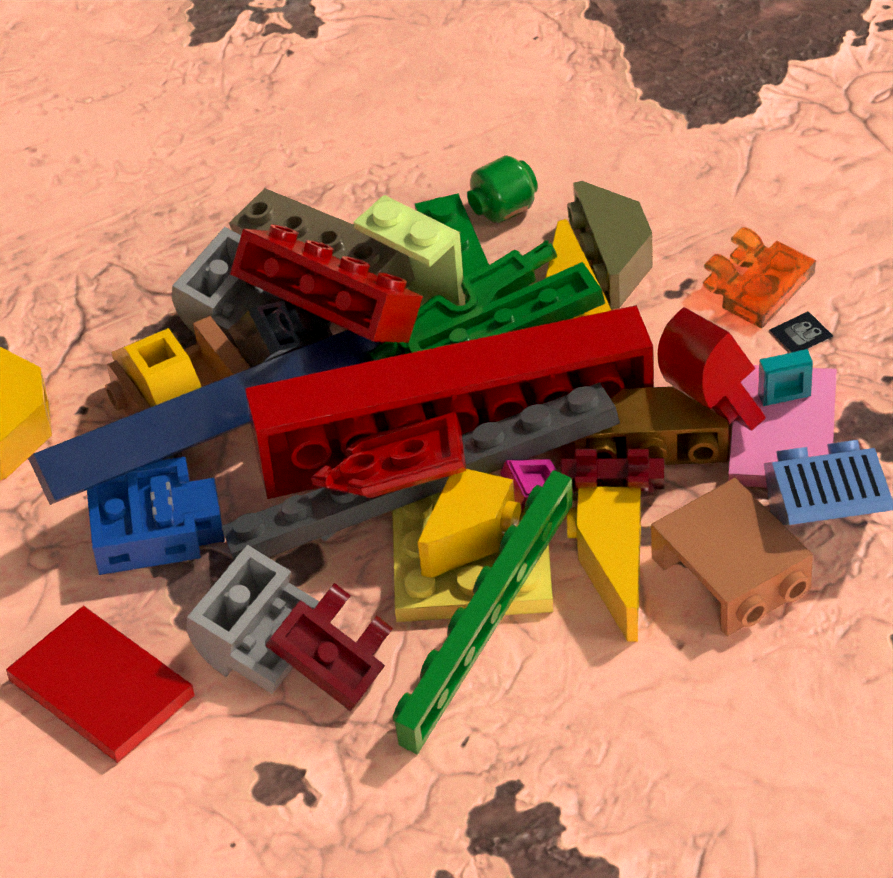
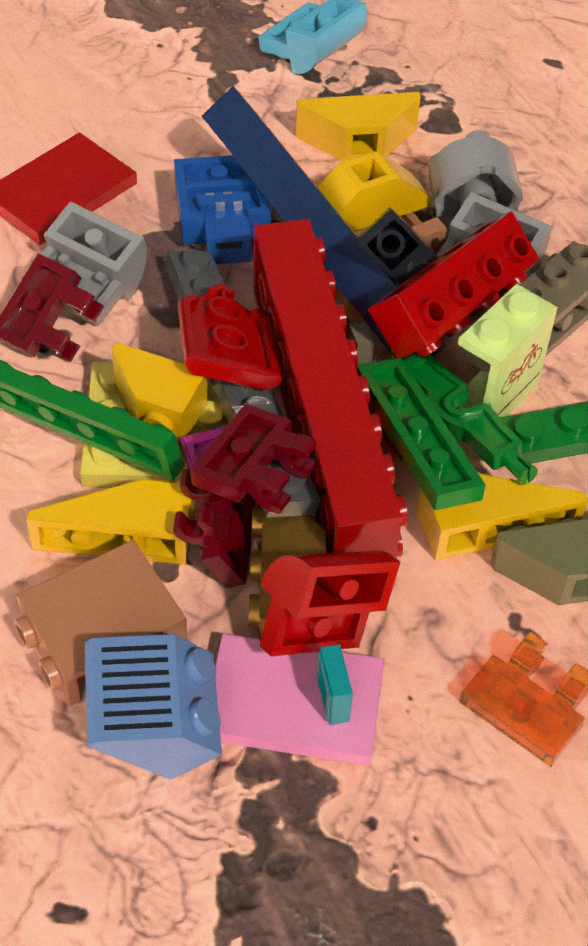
camera: 85 degrees right, 5 degrees up
black sticker [769,311,834,352] -> none
none -> dark red plate [190,404,317,514]
none -> light grey brick [428,130,523,232]

